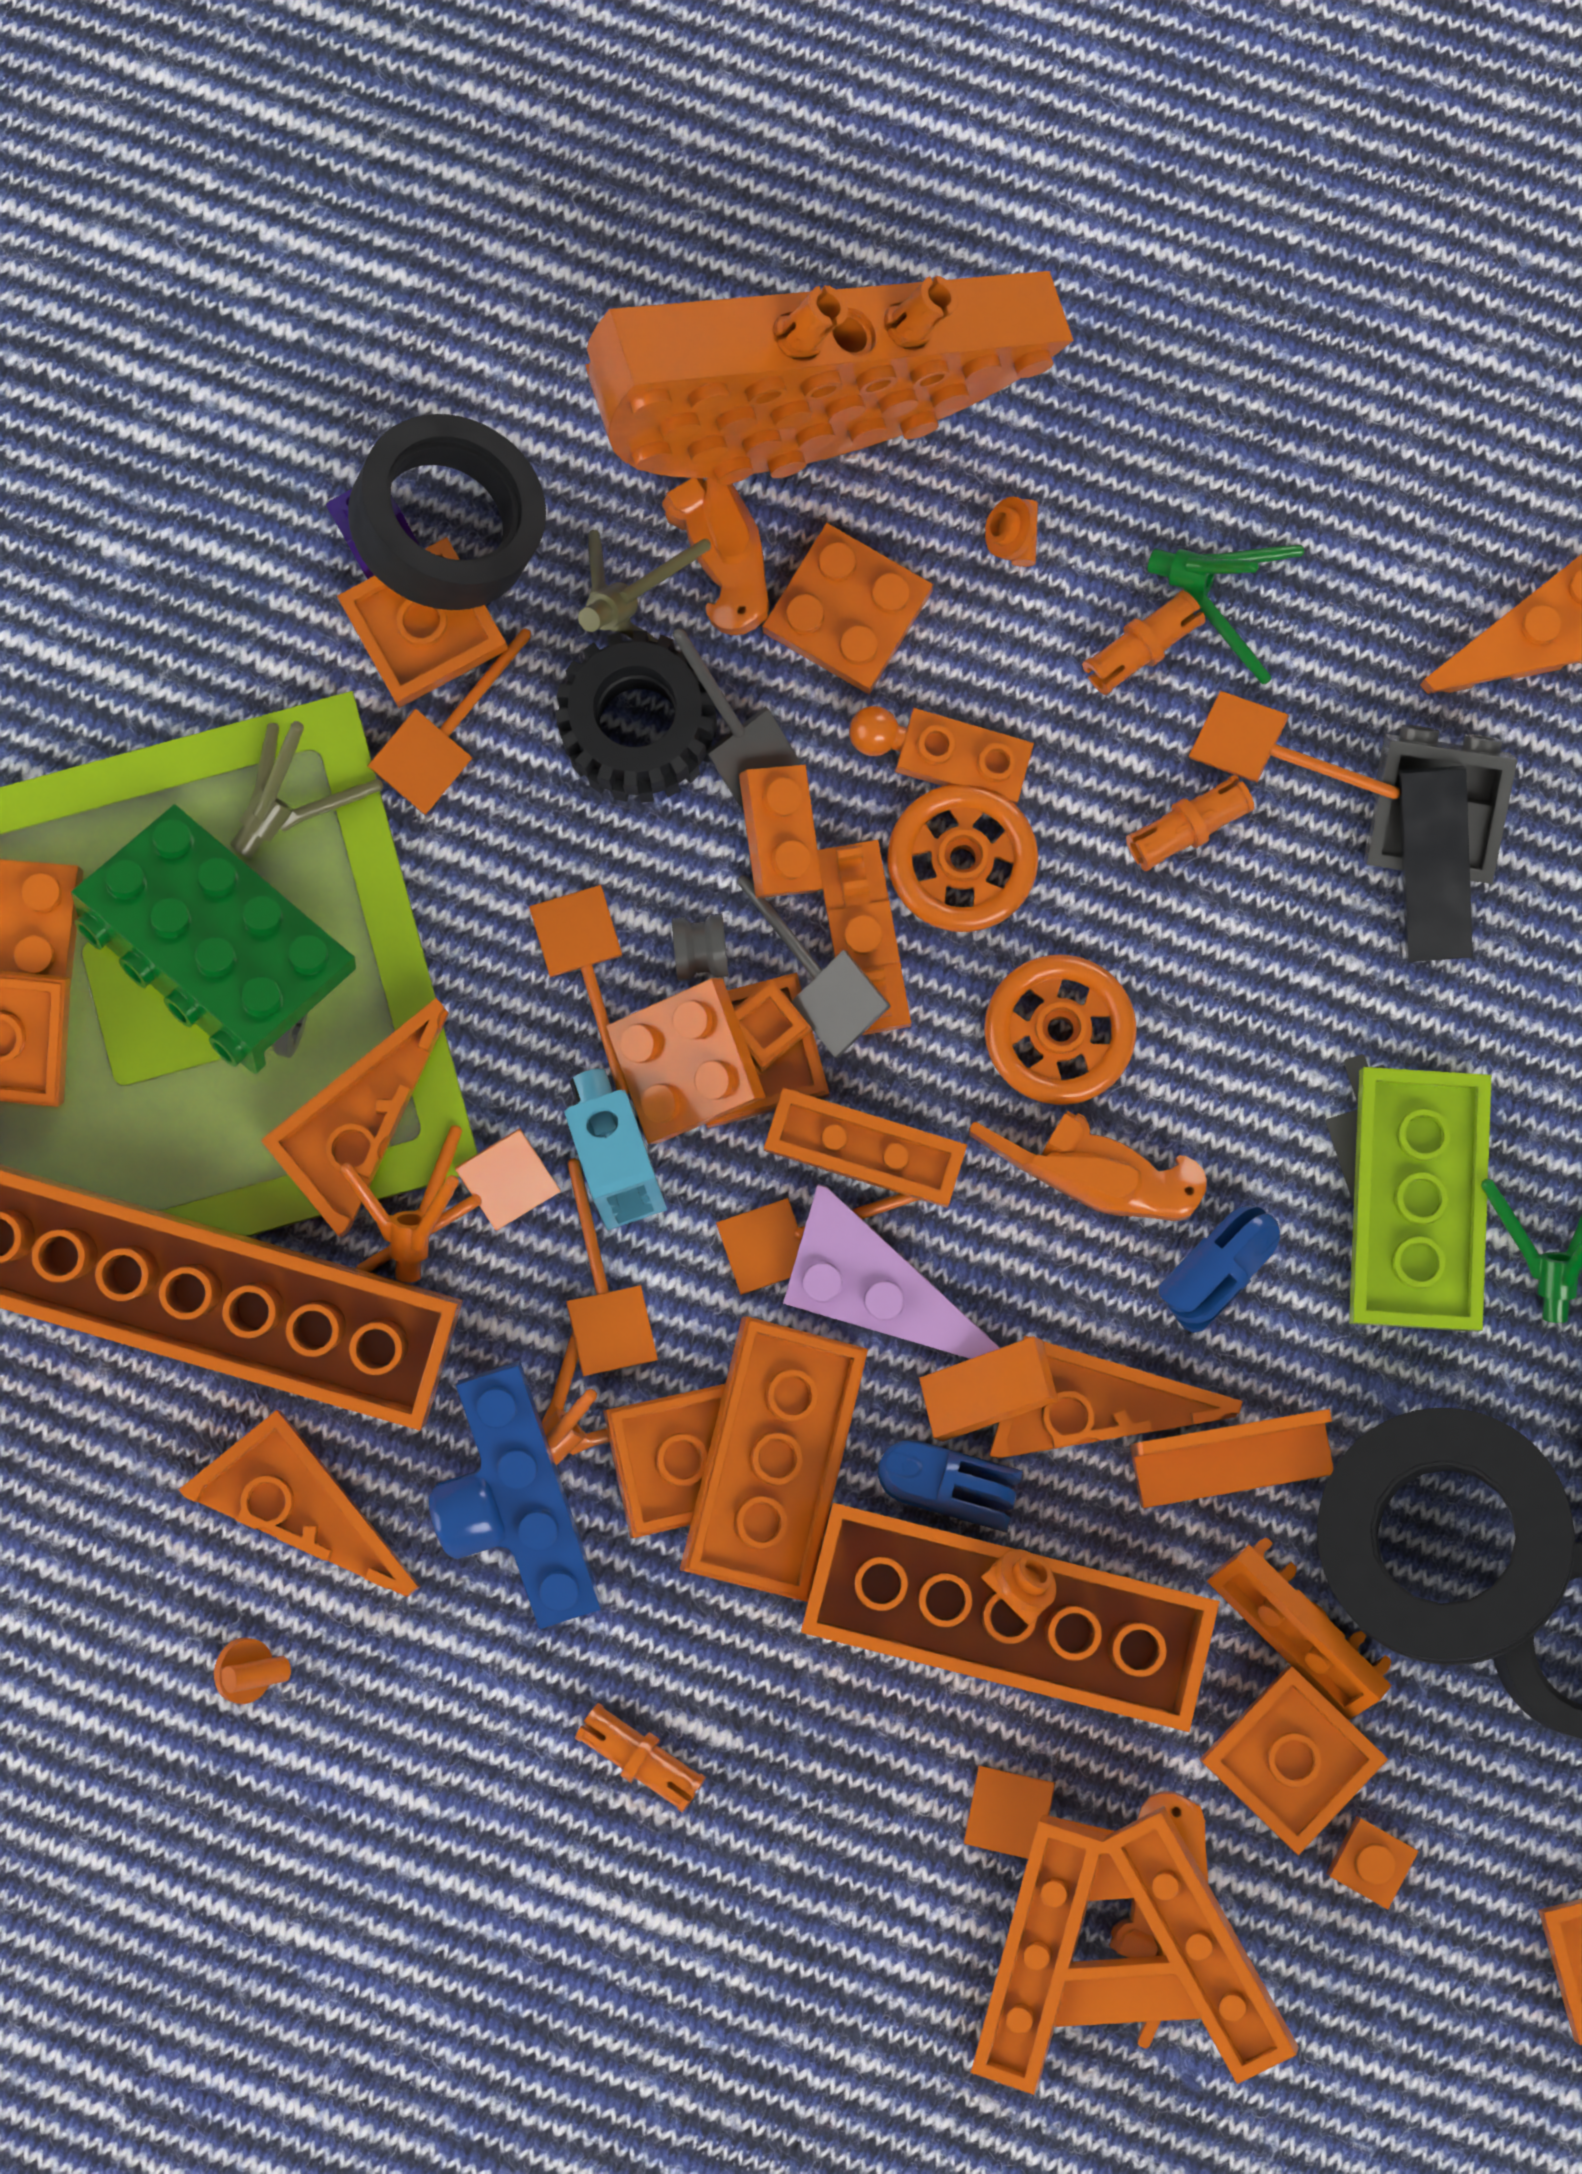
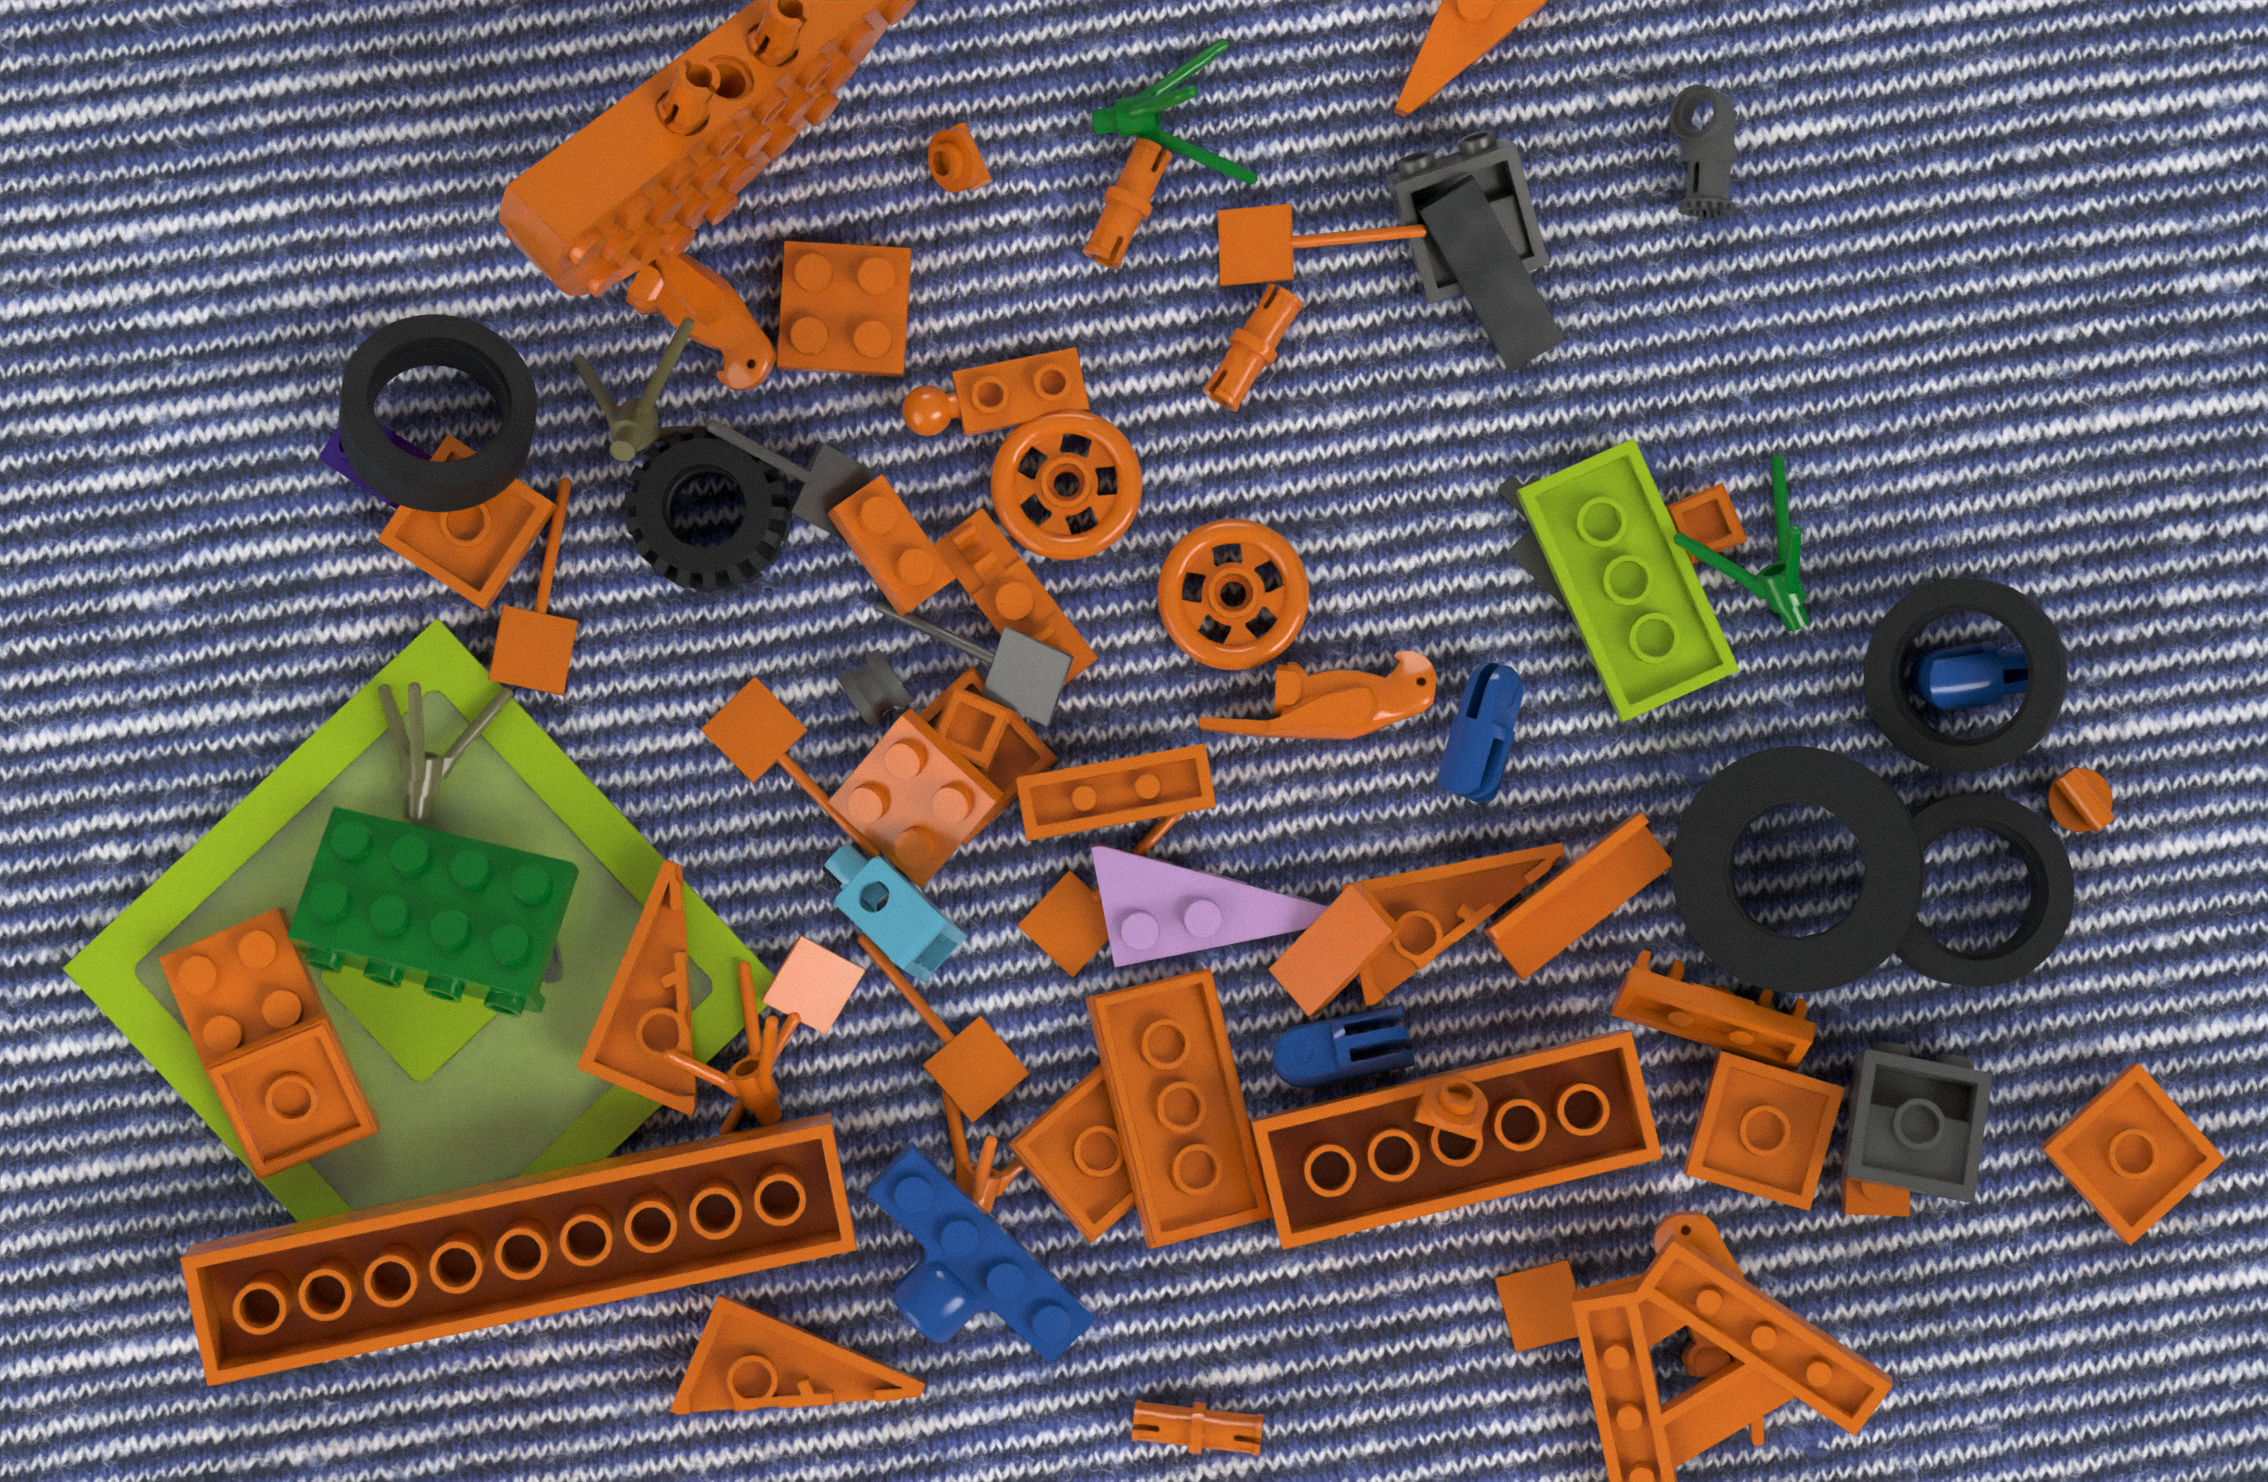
camera: 30 degrees left, 5 degrees up
none -> orange tile [1665,482,1748,565]
none -> dark grey plate [1841,1041,1993,1202]

